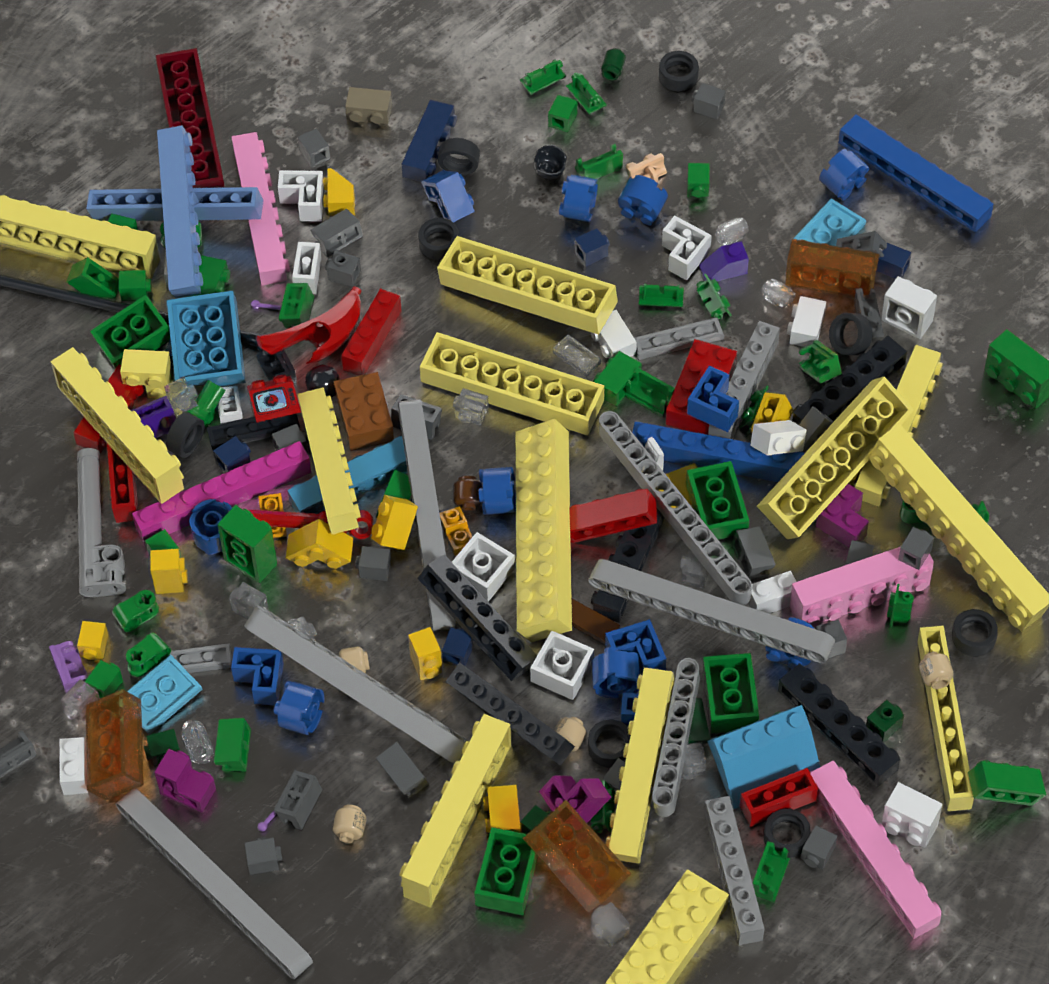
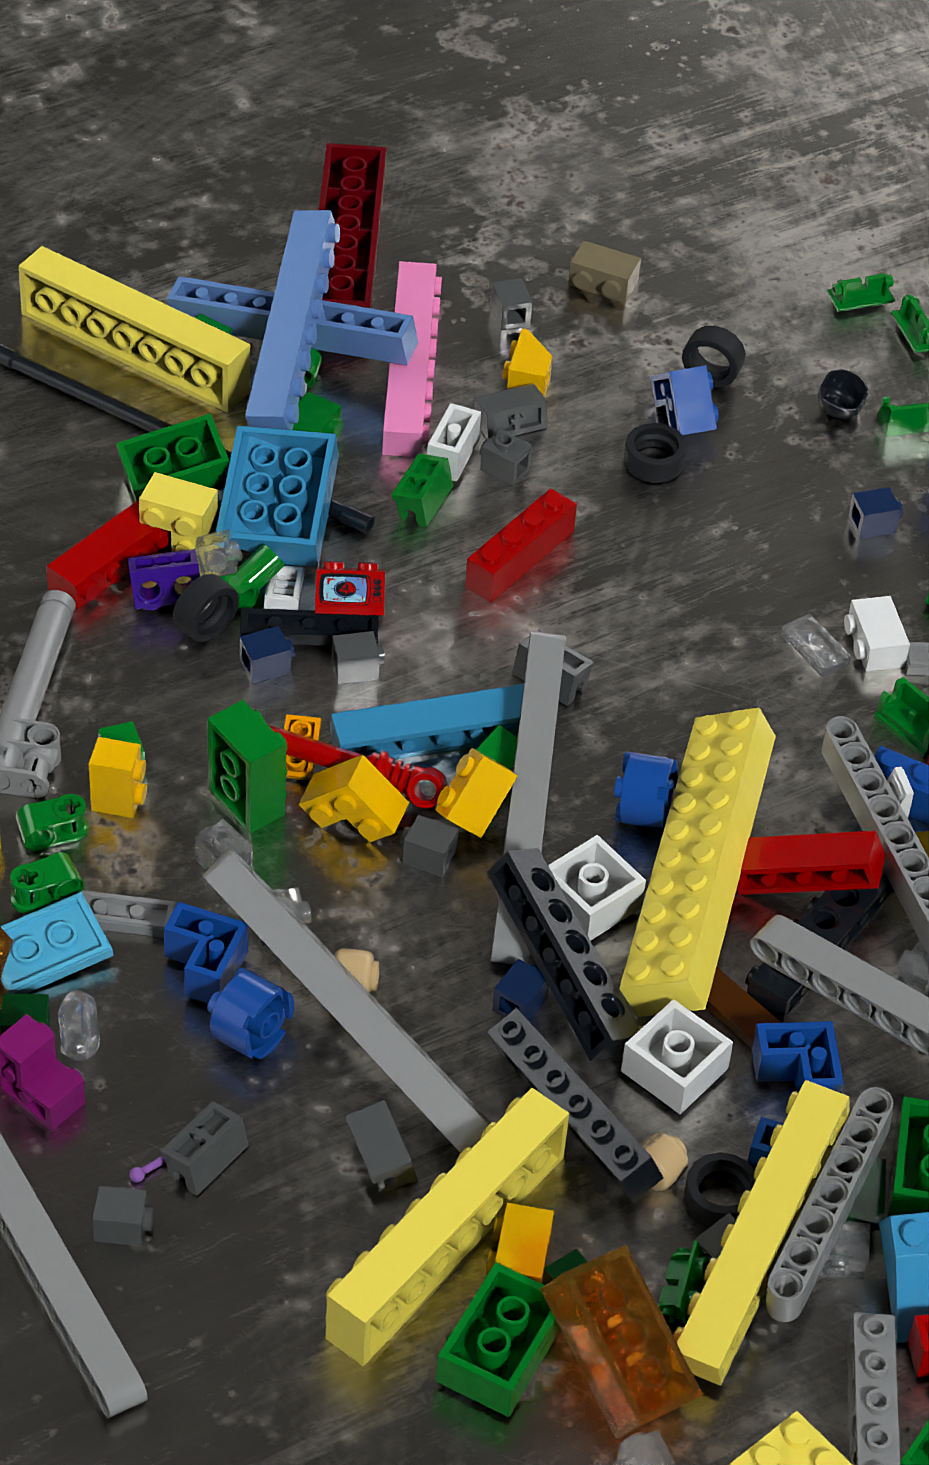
camera: 10 degrees right, 10 degrees down
light yellow brick [50,347,184,504] -> none
green slope [66,257,119,299] -> none
red brick [107,443,138,523] -> none
green brick [119,270,152,302] -> none
dark pink brick [132,441,312,545] -> none
blue brick [189,499,232,555] -> none
green hinge [214,718,251,772] -> none
medium lavender hinge [251,300,281,310] -> none
red piece [256,286,362,364] -> none
black hinge [256,347,297,383] -> none
white brick [278,171,324,221] -> none
light yellow brick [298,387,361,534] -> none
black hair [305,364,340,397] -> none
tan head [332,805,366,843] -> none
dark orange brick [334,372,394,451] -> none
dark blue brick [401,100,457,182] -> none
yellow brick [408,627,443,681] -> none
light yellow brick [420,332,604,436] -> none
light yellow brick [437,236,618,335] -> none
light orange slope [439,506,473,556] -> none
clear brick [453,388,489,426] -> none
reddish brown head [453,476,483,511] -> none
magenta brick [539,775,611,829] -> none
green brick [548,95,577,133] -> none
blue brick [559,175,598,222] -> none
blue brick [592,647,640,699] -> none
green brick [593,351,642,407] -> none

